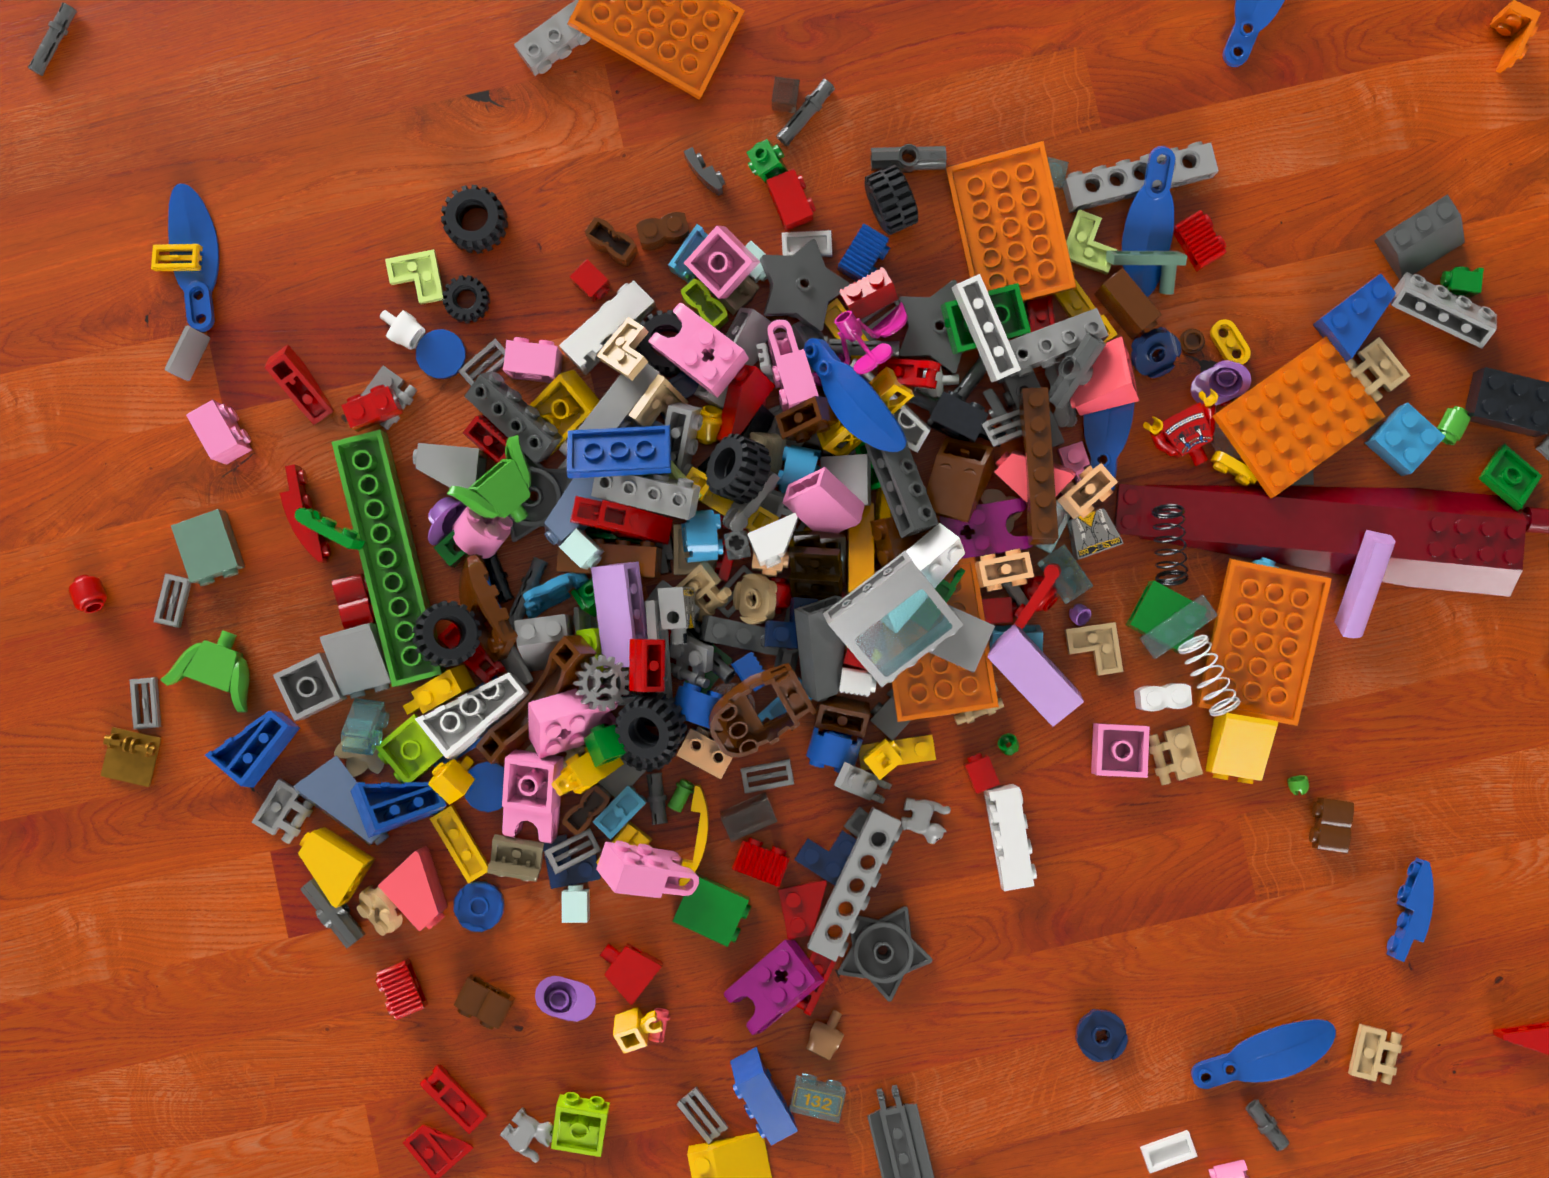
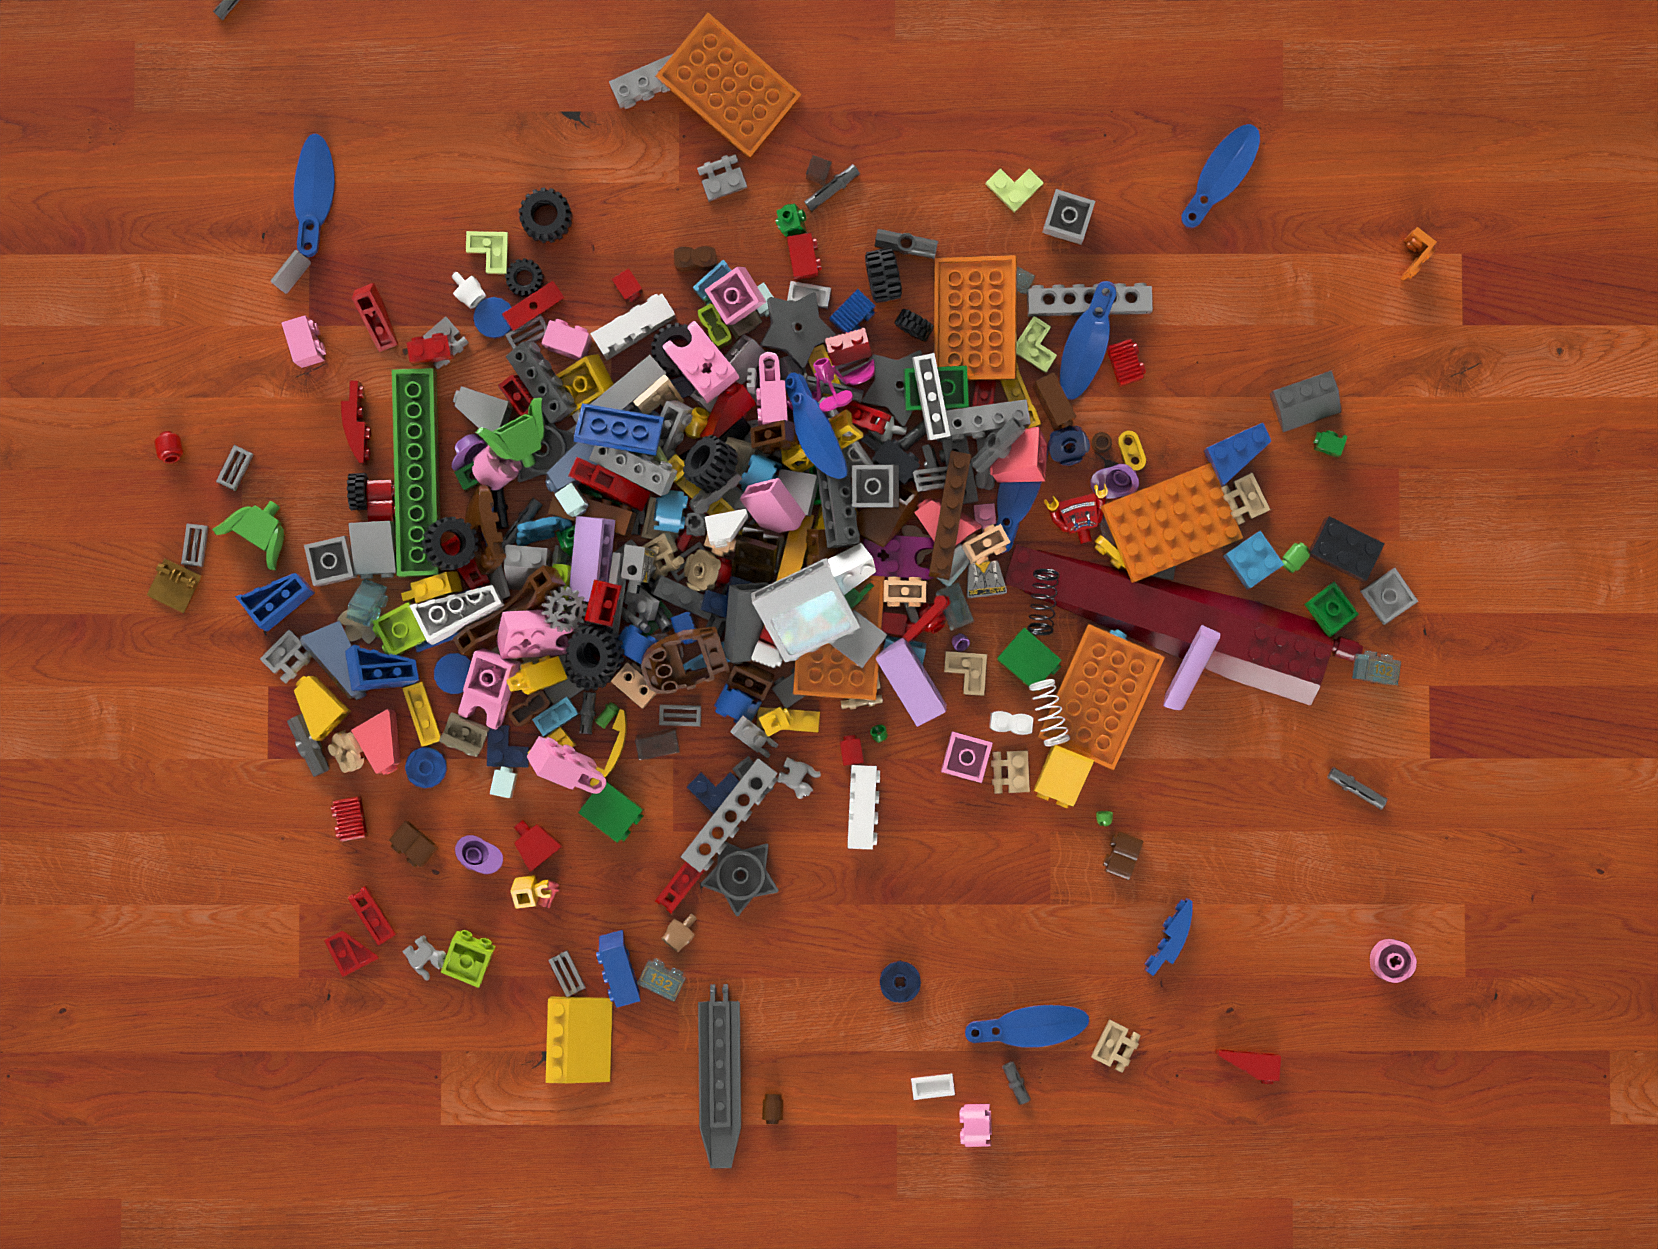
camera: 10 degrees right, 0 degrees up
yellow tile [151,244,203,271] -> none
sand green brick [171,509,245,586] -> none
green hinge [294,508,365,550] -> none
yellow brick [428,755,475,805] -> none
light grey tile [544,828,601,874] -> none
green brick [584,724,626,767] -> none
reddish brown brick [585,217,638,267] -> none
plate [596,317,649,381] -> none
dark grey slope [684,147,725,196] -> none
magenta brick [724,940,825,1035] -> none
red brick [732,837,790,887] -> none
red wing [778,879,827,940] -> none
sand green piece [1106,251,1187,294] -> none
clear light blue tile [1140,595,1218,659] -> none
light grey brick [1391,272,1497,348] -> none
none -> black tyre [347,473,369,511]
none -> red tile [502,281,565,332]
none -> light grey plate [697,155,747,202]
none -> light grey brick [852,465,899,507]
none -> black tyre [894,309,934,342]
none -> yellowish green plate [986,169,1043,213]
none -> light grey brick [1042,189,1095,245]

